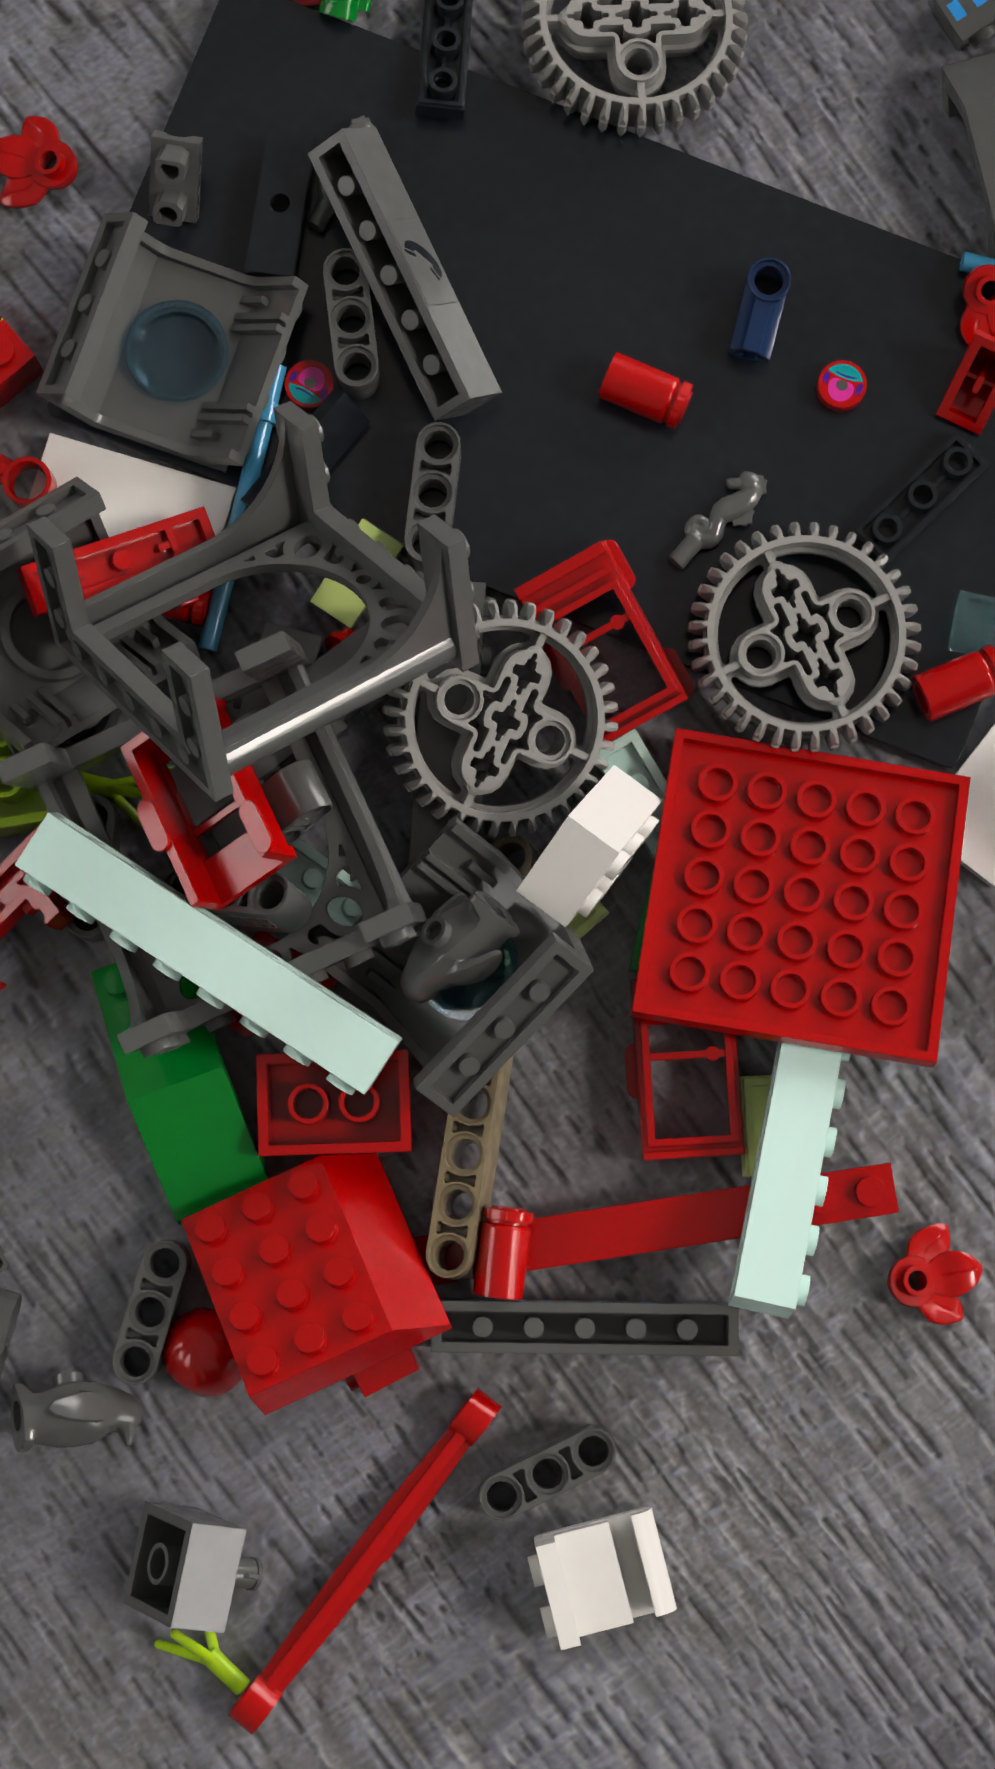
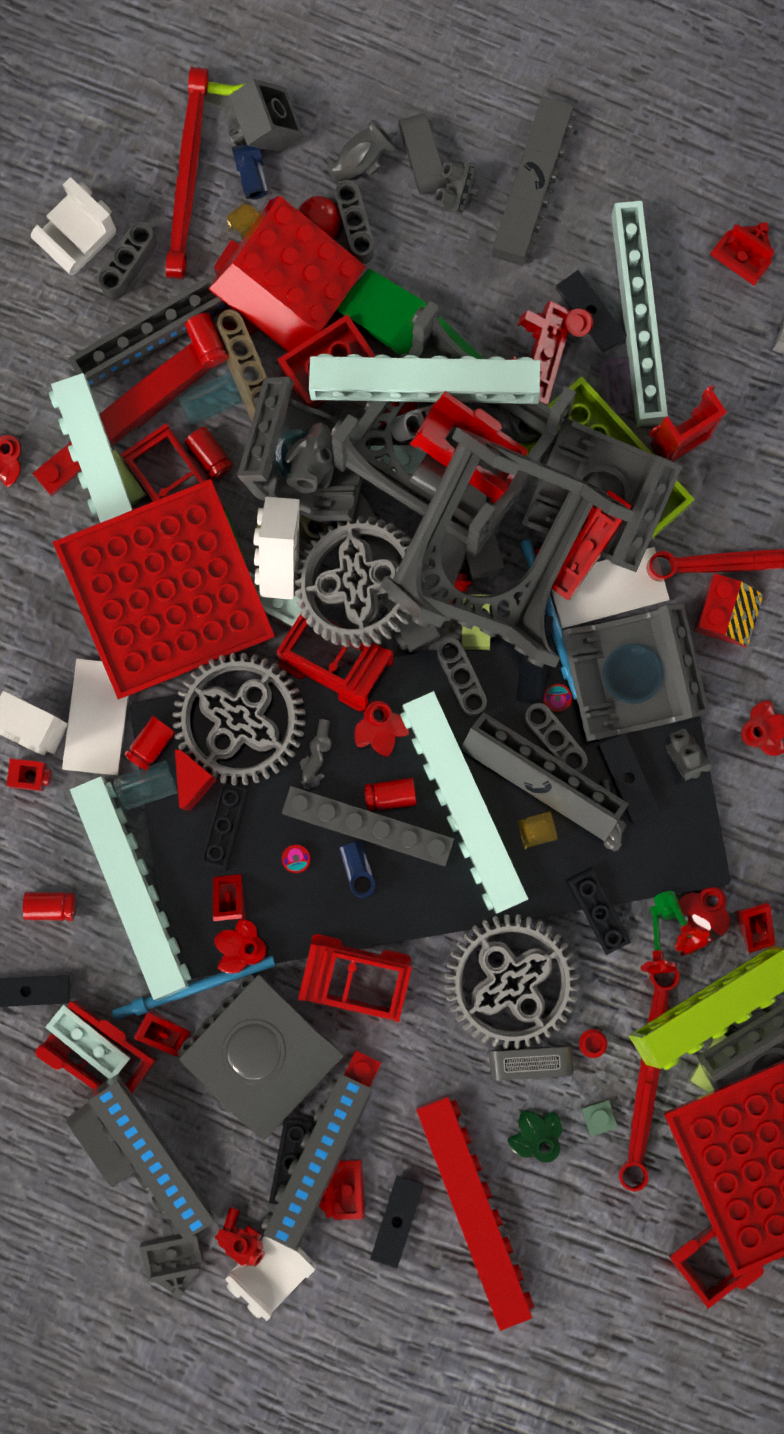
camera: 155 degrees right, 0 degrees up
none -> red slope [175,750,217,811]
none -> clear light blue slope [177,373,241,425]
none -> red piece [184,427,234,481]
none -> clear yellow window [226,202,259,240]
none -> dark blue piece [232,143,268,200]
none -> dark grey brick [282,786,454,867]
none -> red piece [298,934,412,1023]
none -> red plate [344,1050,381,1088]
none -> red plate [354,701,409,757]
none -> light aqua brick [400,691,528,914]
none -> clear yellow window [518,811,558,848]

